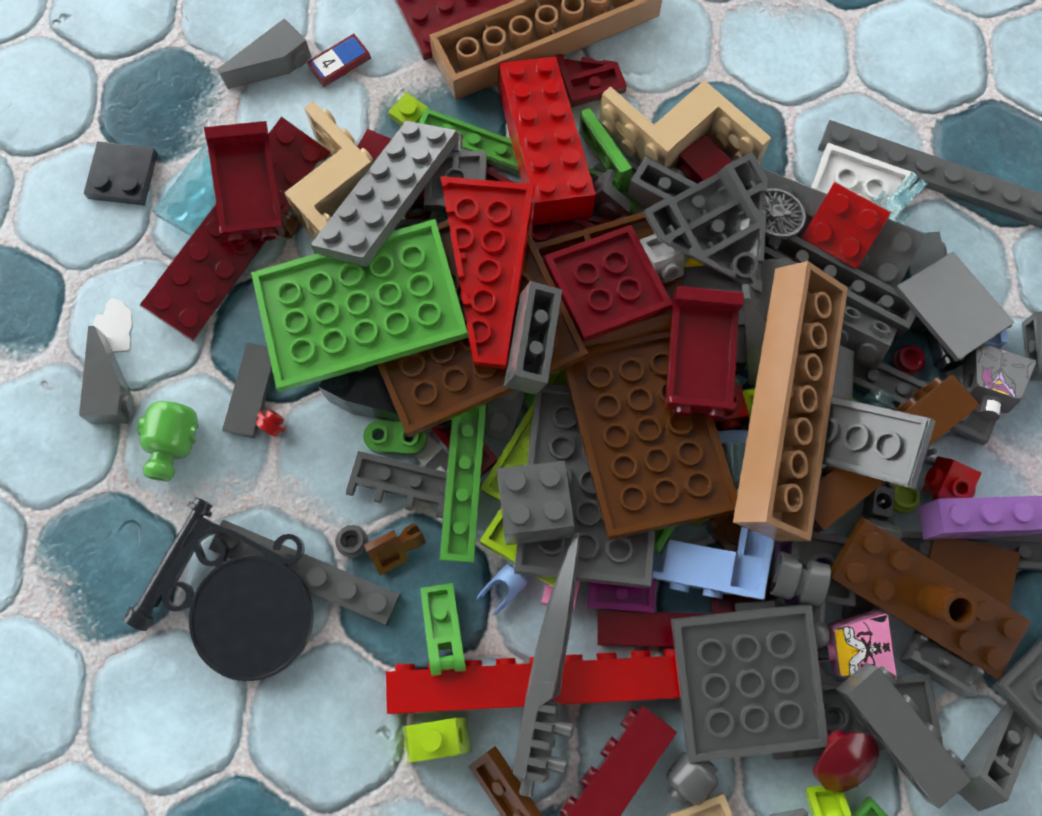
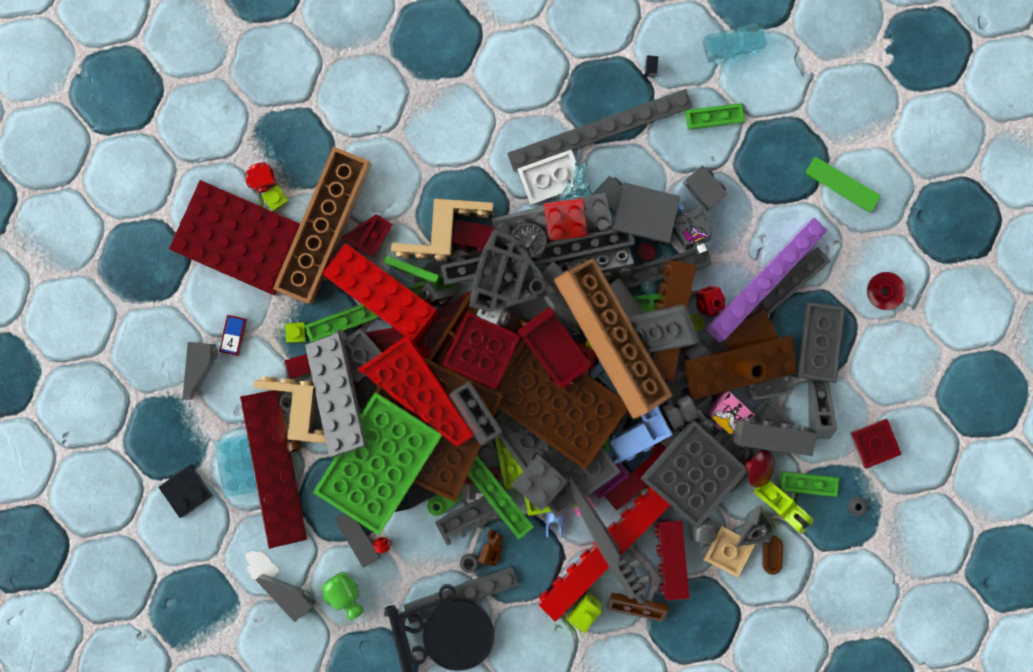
camera: 45 degrees left, 15 degrees up
dark red panel [204,121,284,245] -> none
bright green plate [420,583,466,676] -> none

